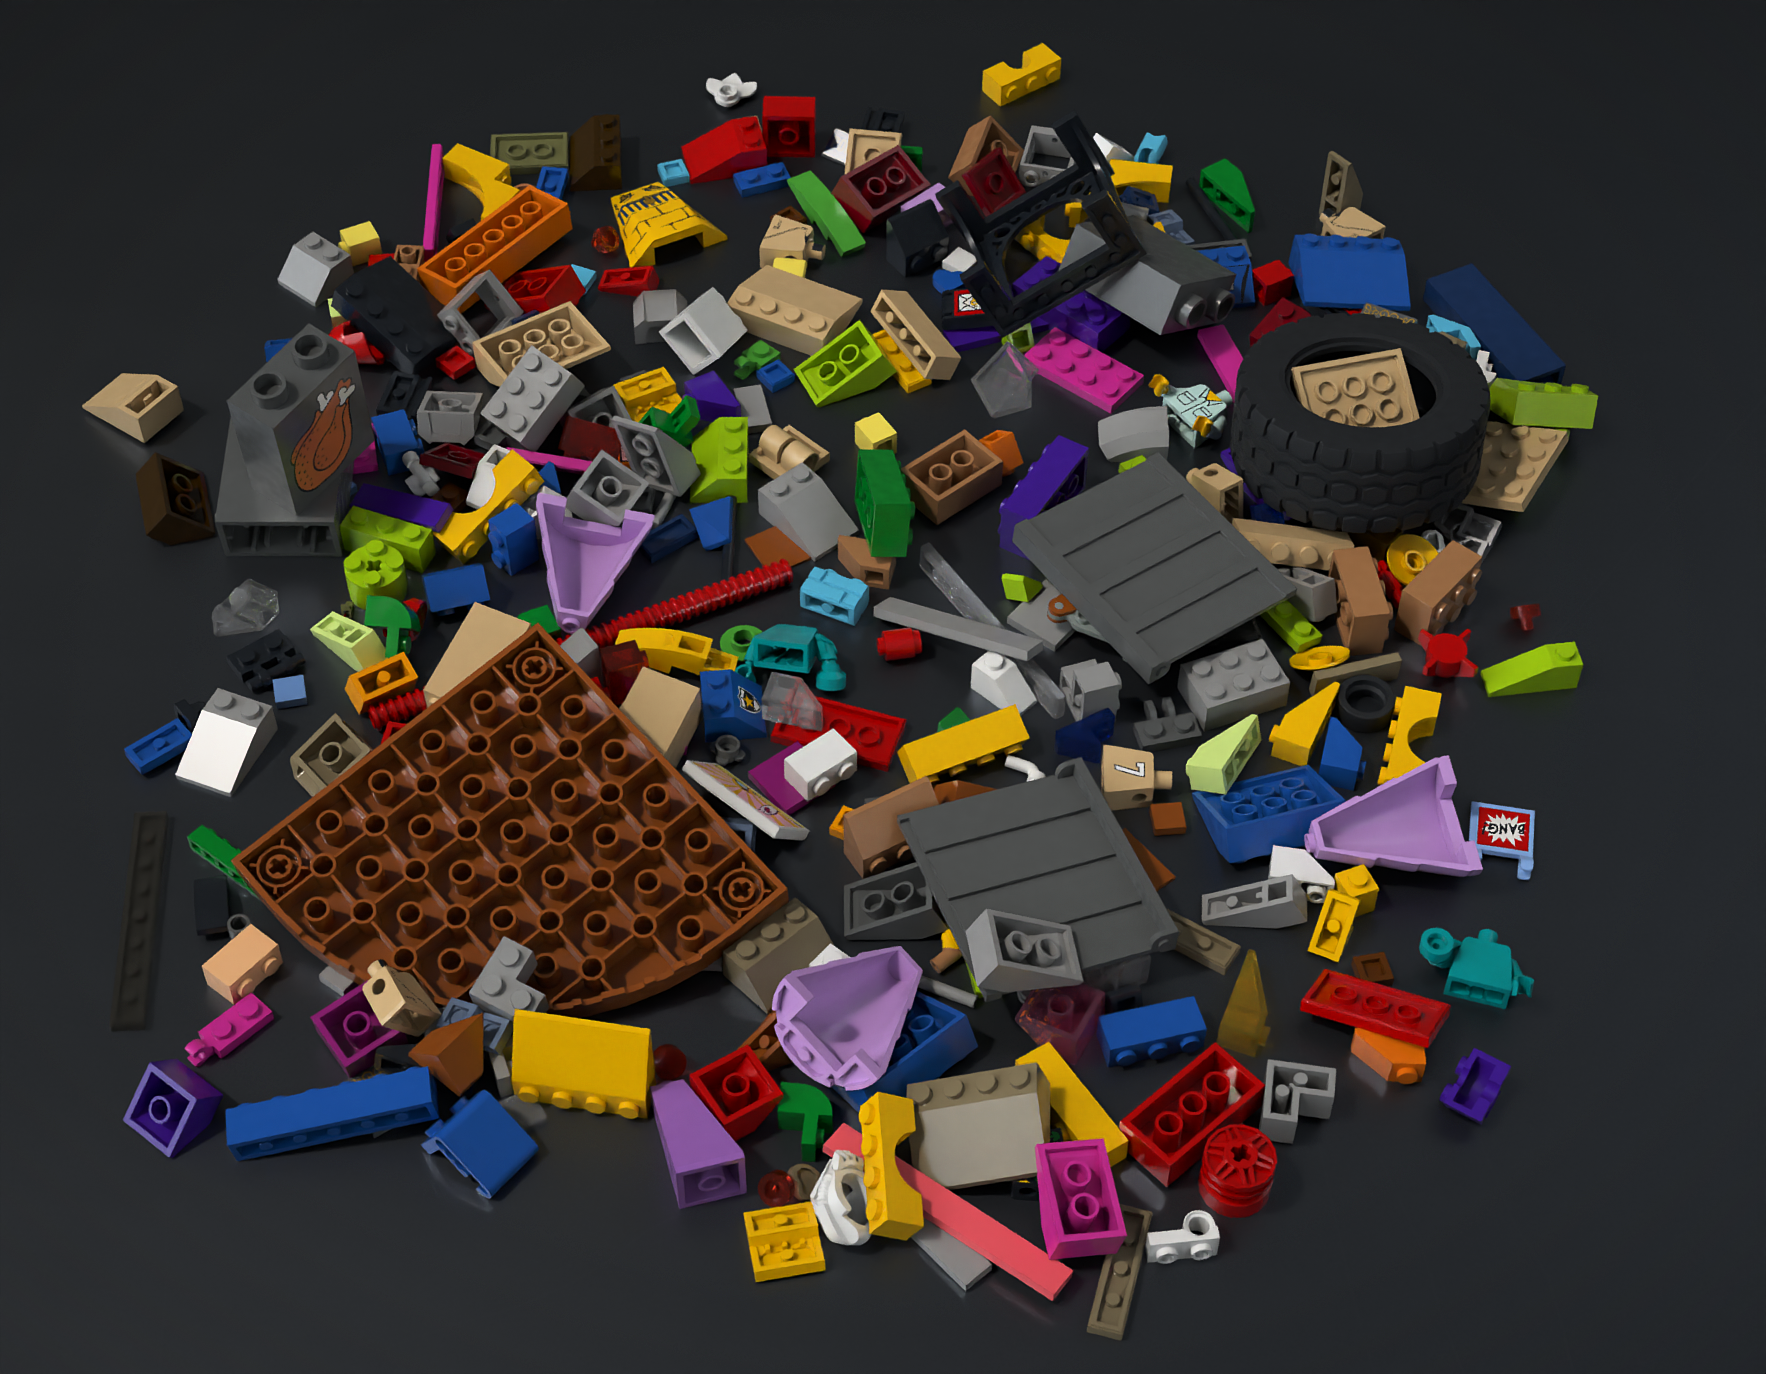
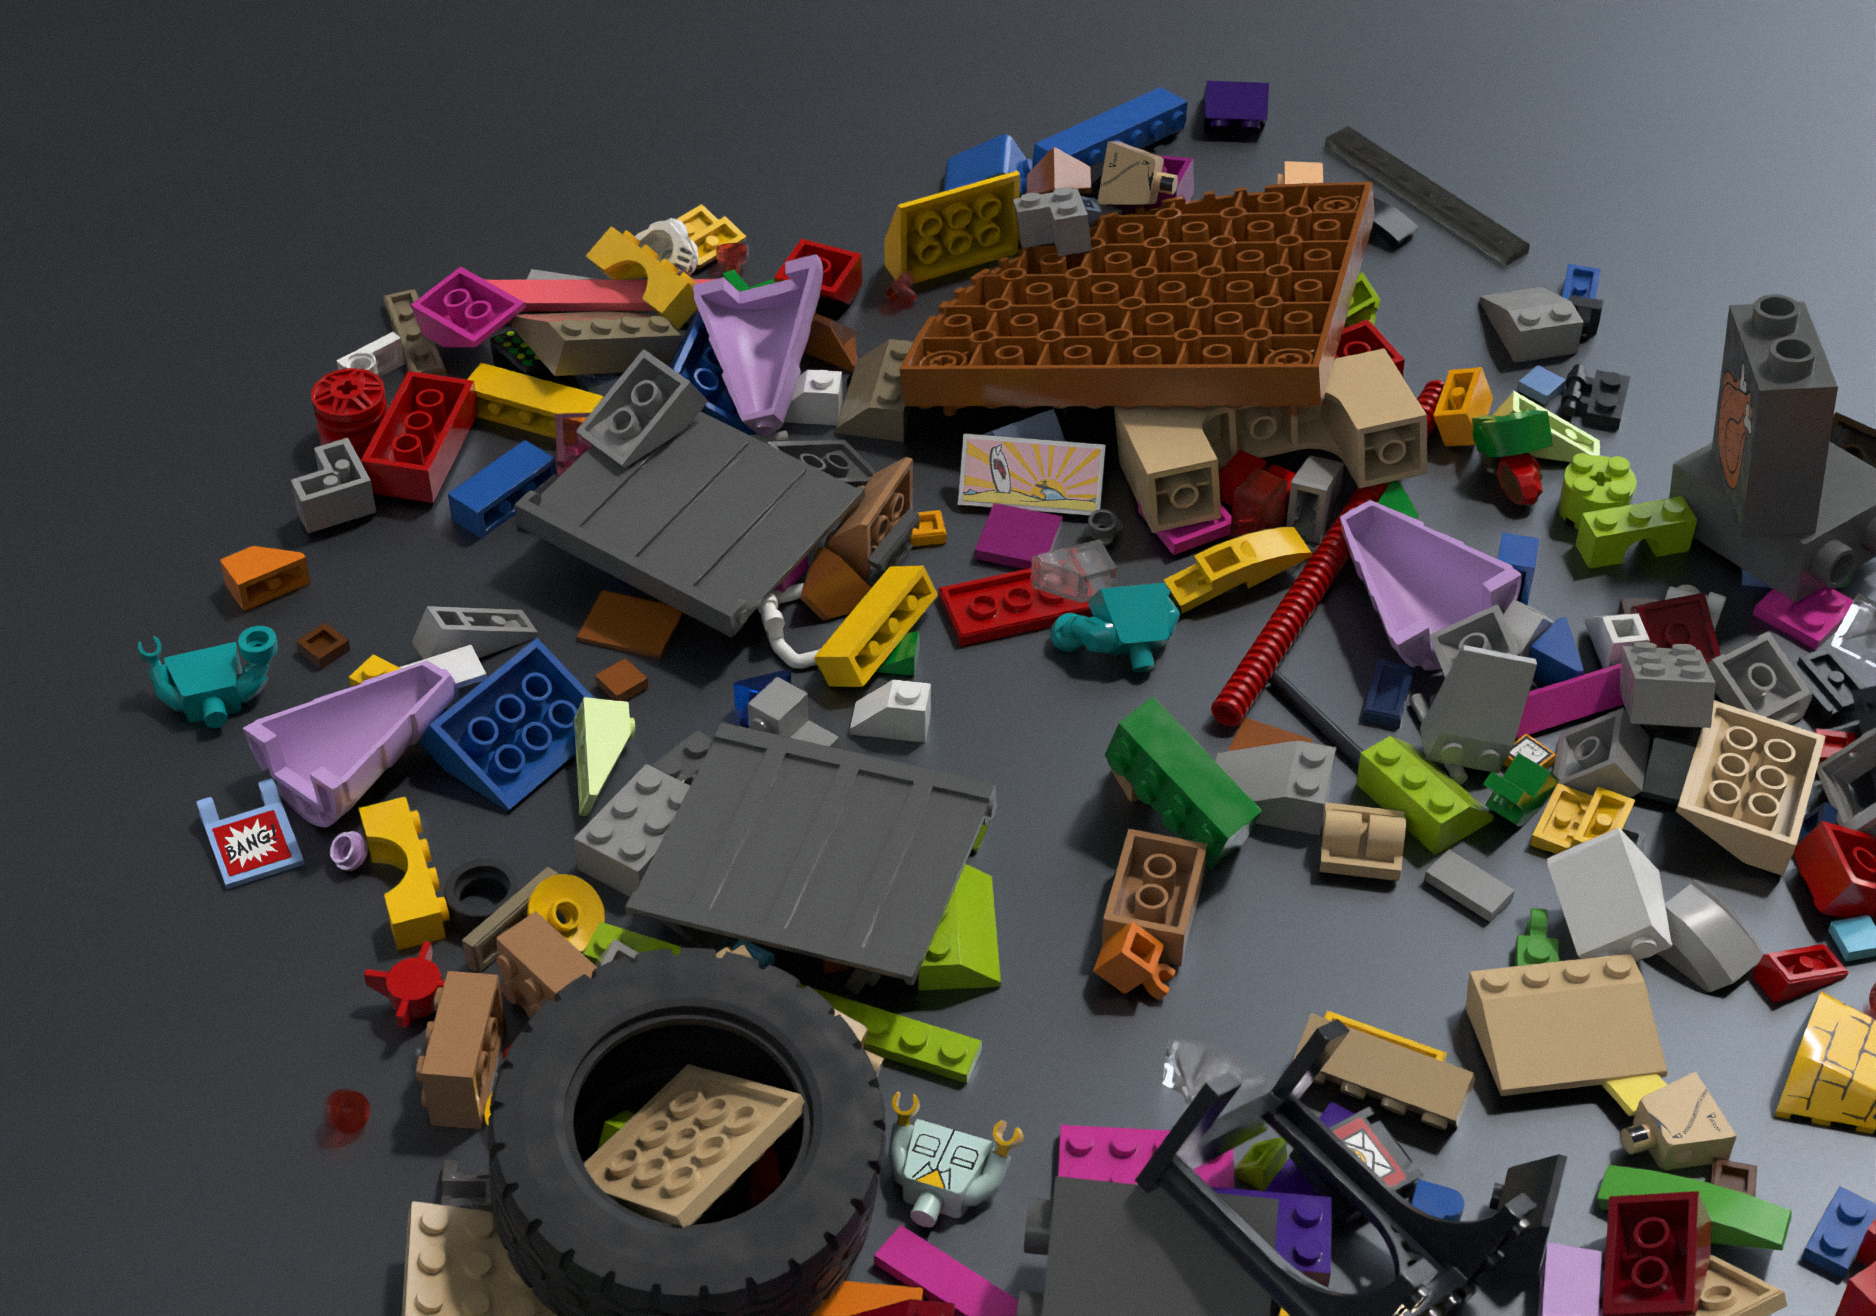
camera: 145 degrees right, 5 degrees down
dark pink plate [185,992,274,1068] -> none
green piece [187,825,259,898] -> none
clear slope [211,579,279,637] -> none
dark tan slope [290,713,374,797] -> none
dark purple tile [349,483,454,533] -> none
blue brick [371,409,424,476] -> none
blue slope [421,563,490,616] -> none
yellow arch [433,450,545,564] -> none
clear red brick [558,415,621,462] -> none
medium lavender slope [650,1079,747,1209] -> none
dark purple slope [682,371,741,422] -> none
blue slope [689,496,733,551] -> none
blue slope [700,669,767,742] -> none
bright green piece [720,625,762,663] -> none
blue tile [756,359,795,393] -> none
white brick [784,728,857,801] -> none
dark tan piece [788,1163,821,1201] -> none
lime slope [793,320,897,408] -> none
medium azure brick [800,566,869,626] -> none
light yellow brick [855,412,897,454] -> none
light grey tile [874,597,1043,661] -> none
red brick [877,627,922,661] -> none
clear tile [920,543,1066,720] -> none
dark purple brick [998,435,1089,560] -> none
light grey slope [1098,406,1169,462] -> none
tan torso [1101,745,1172,811] -> none
dark tan tile [1166,908,1241,975] -> none
clear yellow slope [1217,949,1271,1057] -> none
yellow slope [1269,682,1340,766] -> none
red tile [1300,969,1451,1048] -> none
yellow slope [1307,888,1361,962] -> none
blue slope [1319,717,1366,791] -> none
dark purple cylinder [1439,1048,1511,1124] -> none
lime slope [1480,641,1584,697] -> none

